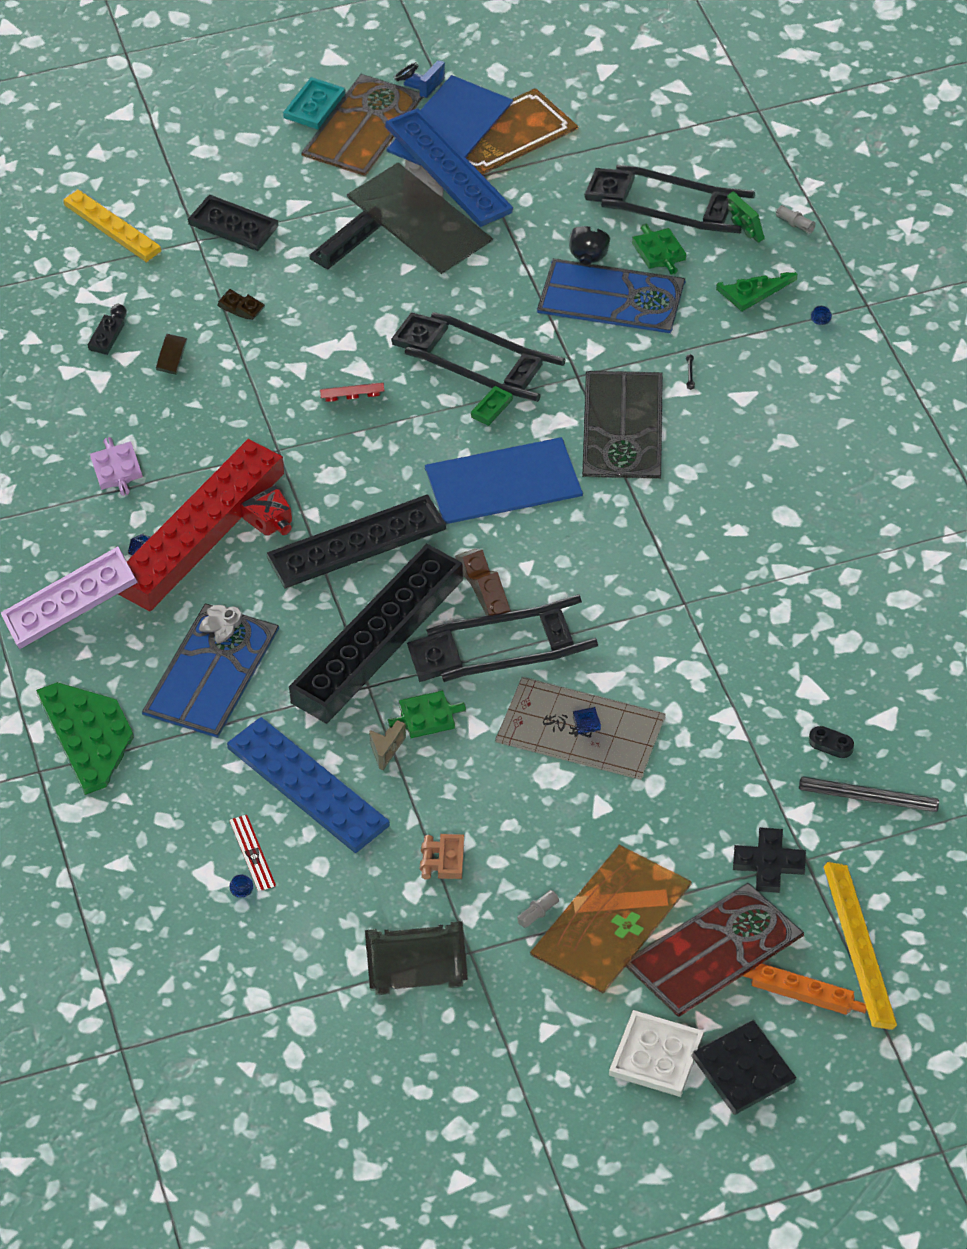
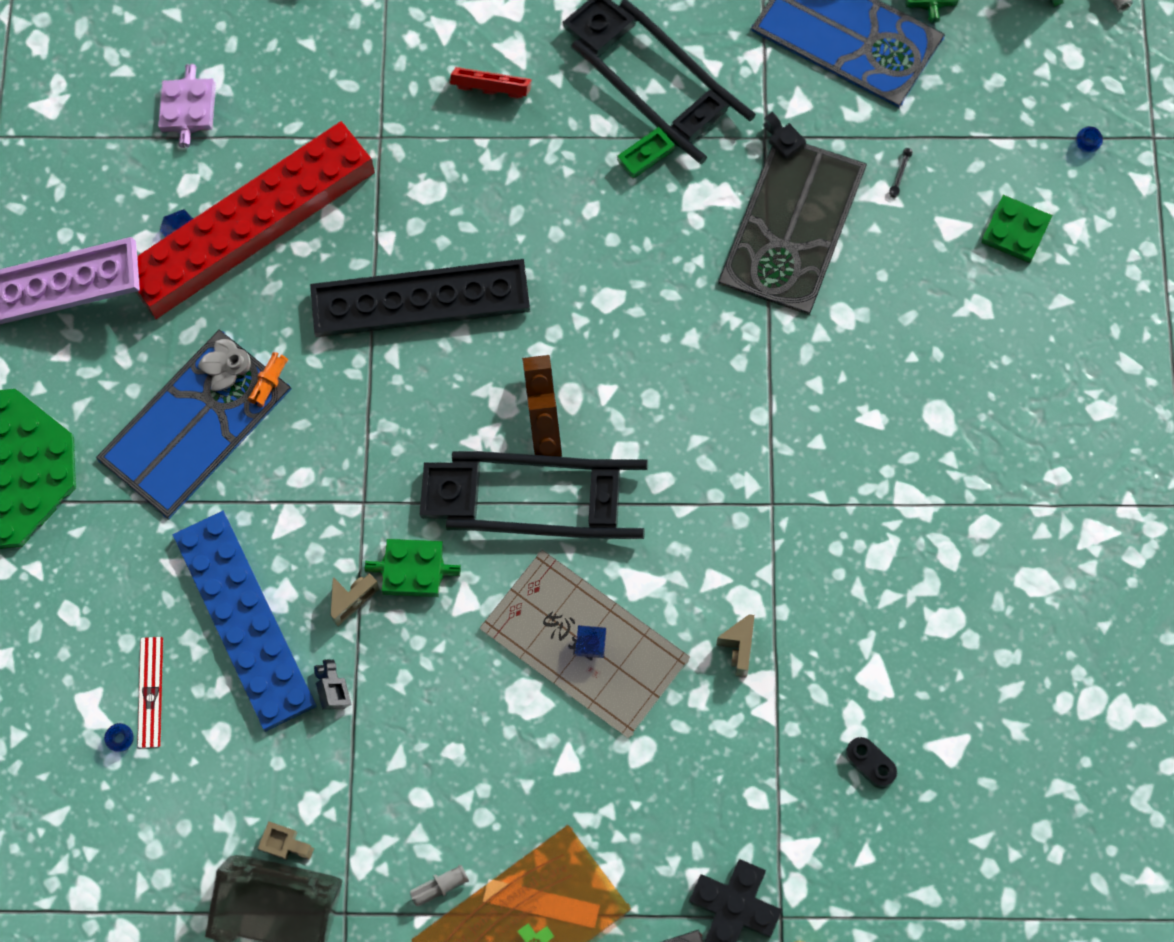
camera: 20 degrees right, 20 degrees up
torso [241,485,292,536] -> none
black brick [289,543,463,724] -> none
nougat plate [420,834,464,880] -> none
blue piece [425,437,583,524] -> none
green wing [716,272,798,312] -> none
black axle [799,777,939,812] -> none
none -> orange pin [247,352,288,408]
none -> dark tan plate [258,821,314,860]
none -> black plate [314,659,352,710]
none -> dark tan slope [716,614,755,677]
none -> black plate [763,112,807,161]
none -> green plate [981,195,1053,264]

